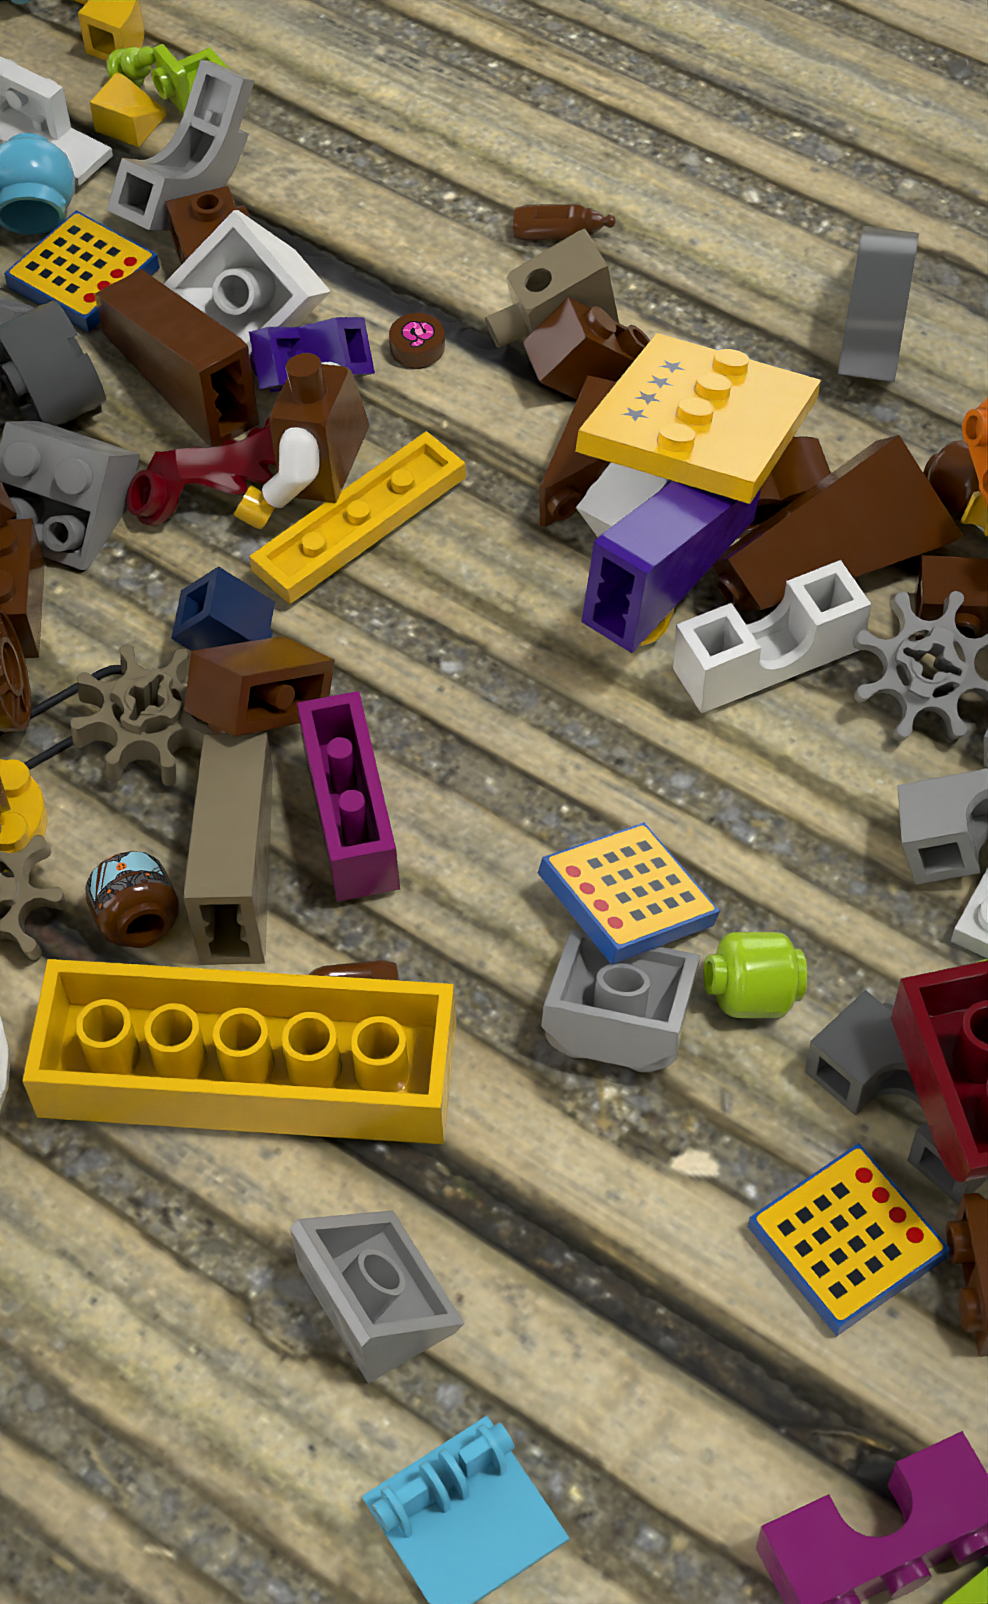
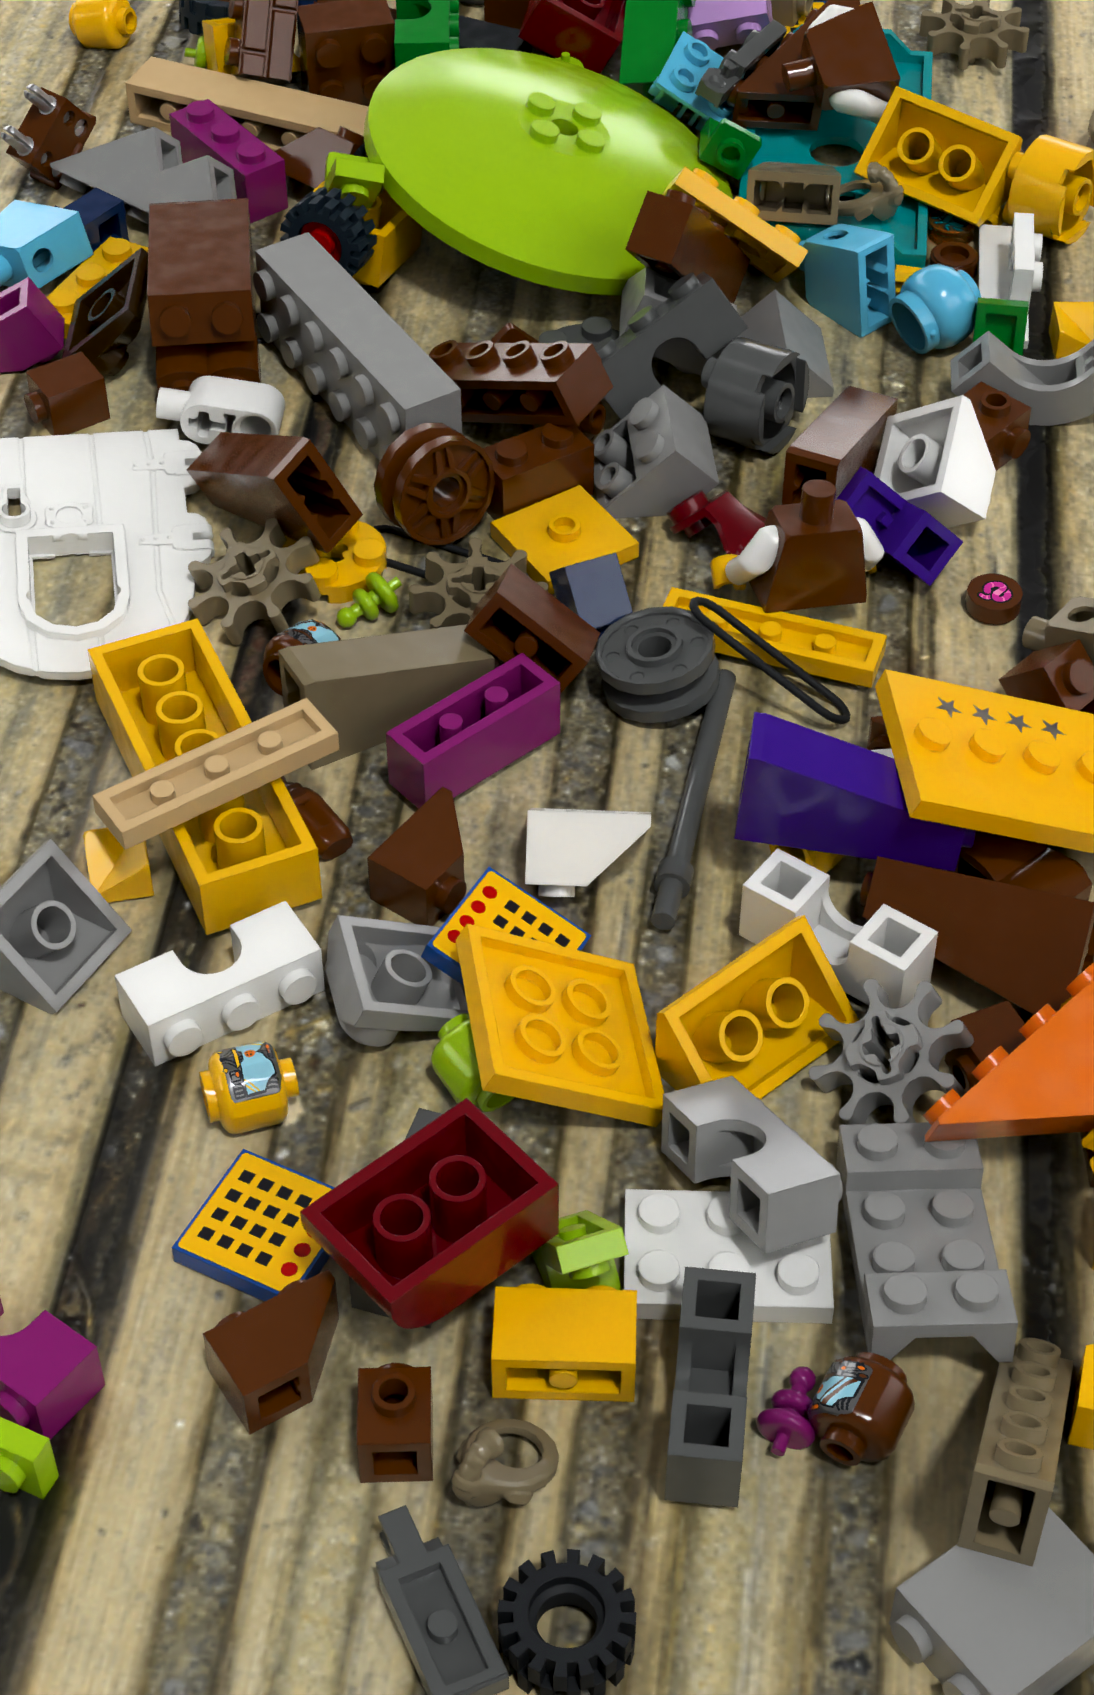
camera: 60 degrees right, 10 degrees down
yellow tile [4,210,160,333] -> none
none -> yellow slope [83,828,154,903]
none -> tan plate [92,698,339,850]
none -> white arch [115,901,325,1067]
none -> head [199,1041,299,1134]
none -> lime hair [337,572,402,628]
none -> reddish brown slope [367,786,467,926]
none -> yellow plate [456,924,665,1127]
none -> yellow plate [490,485,639,595]
none -> white slope [525,808,651,897]
none -> dark grey wheel [595,606,721,723]
none -> dark grey bar [651,669,736,930]
none -> yellow slope [655,915,859,1099]
none -> black piece [689,597,851,724]
none -> green bracket [973,297,1029,356]

